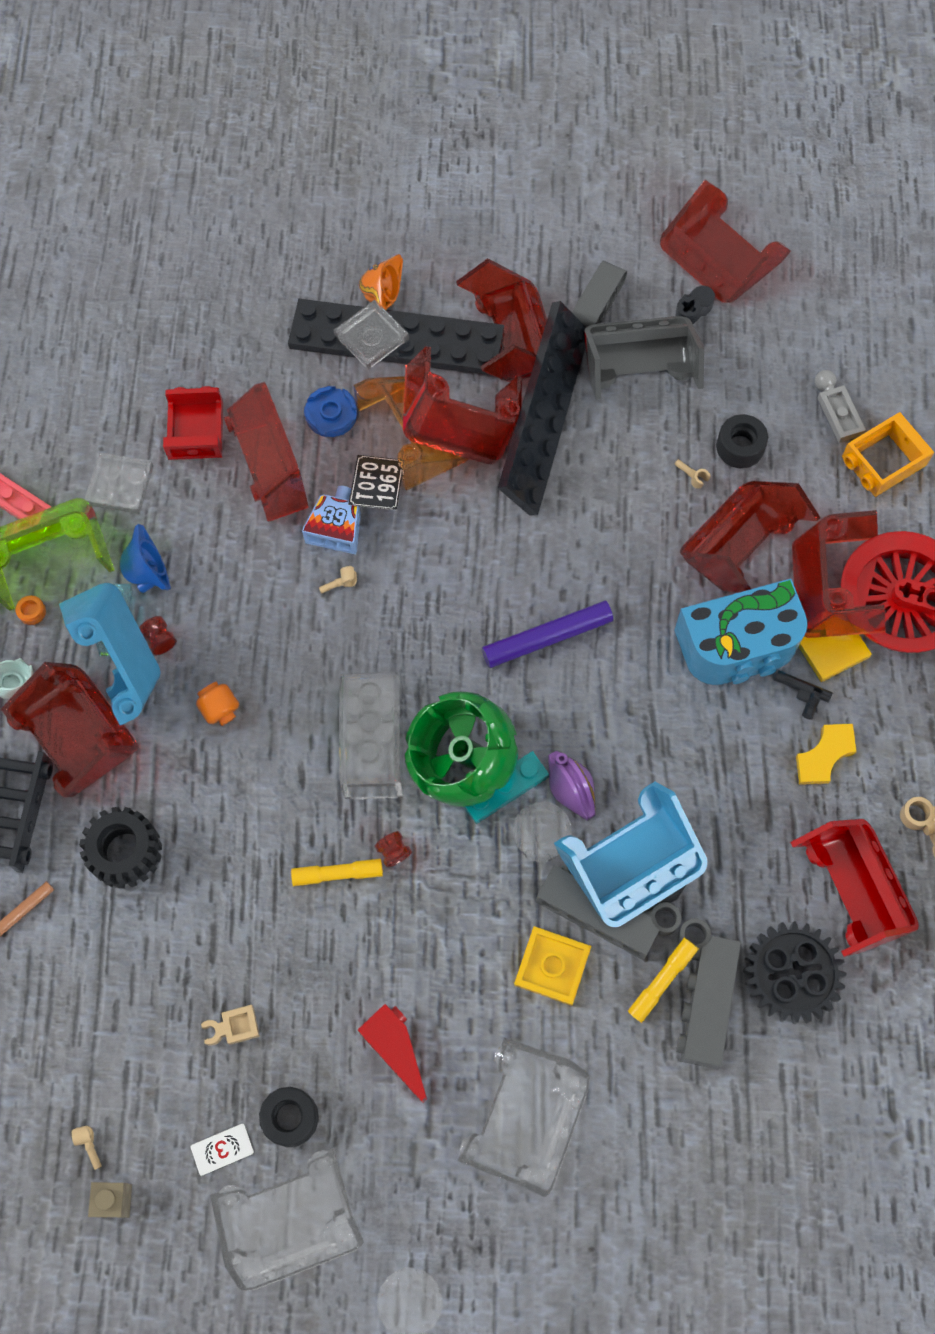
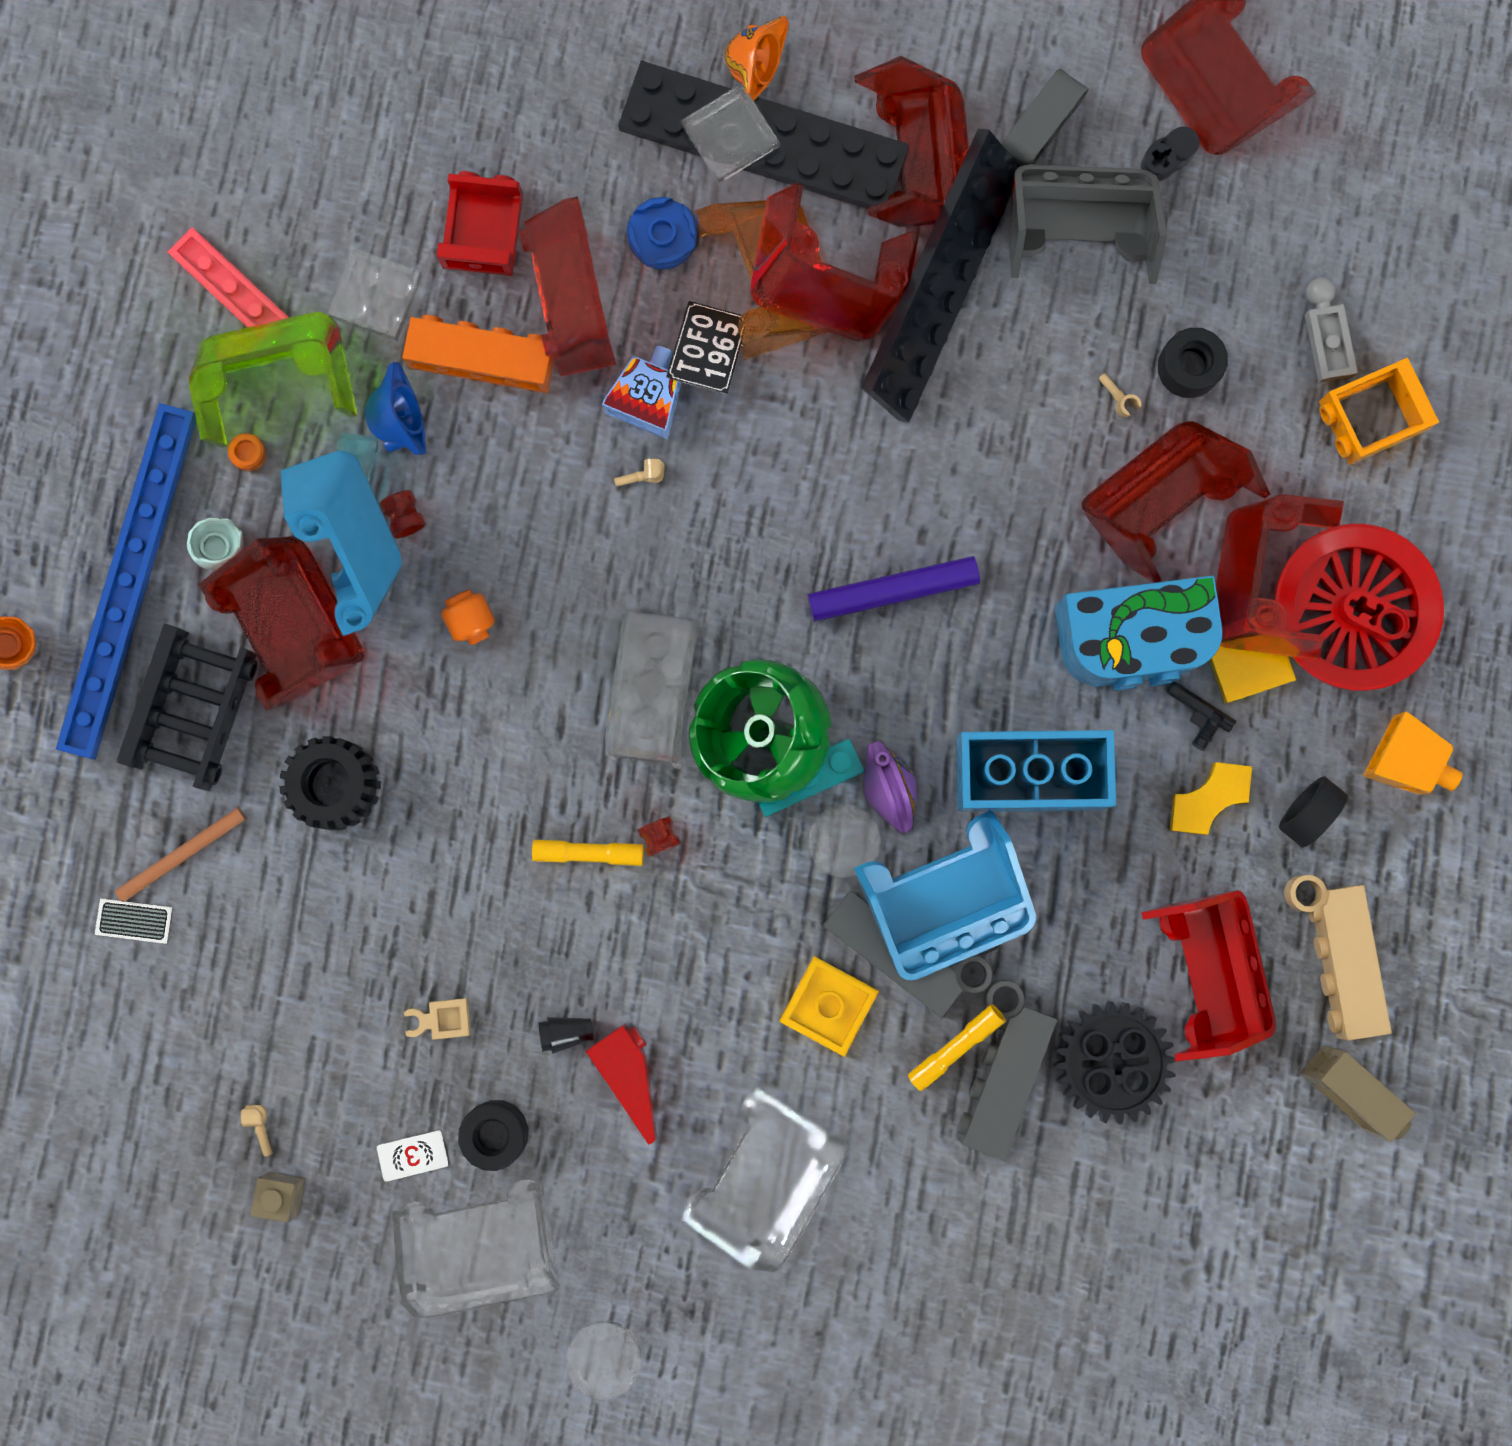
camera: 10 degrees right, 15 degrees up
none -> orange brick [402,315,556,394]
none -> black cone [538,1017,594,1054]
none -> dark azure brick [956,730,1116,812]
none -> black tyre [1279,776,1348,848]

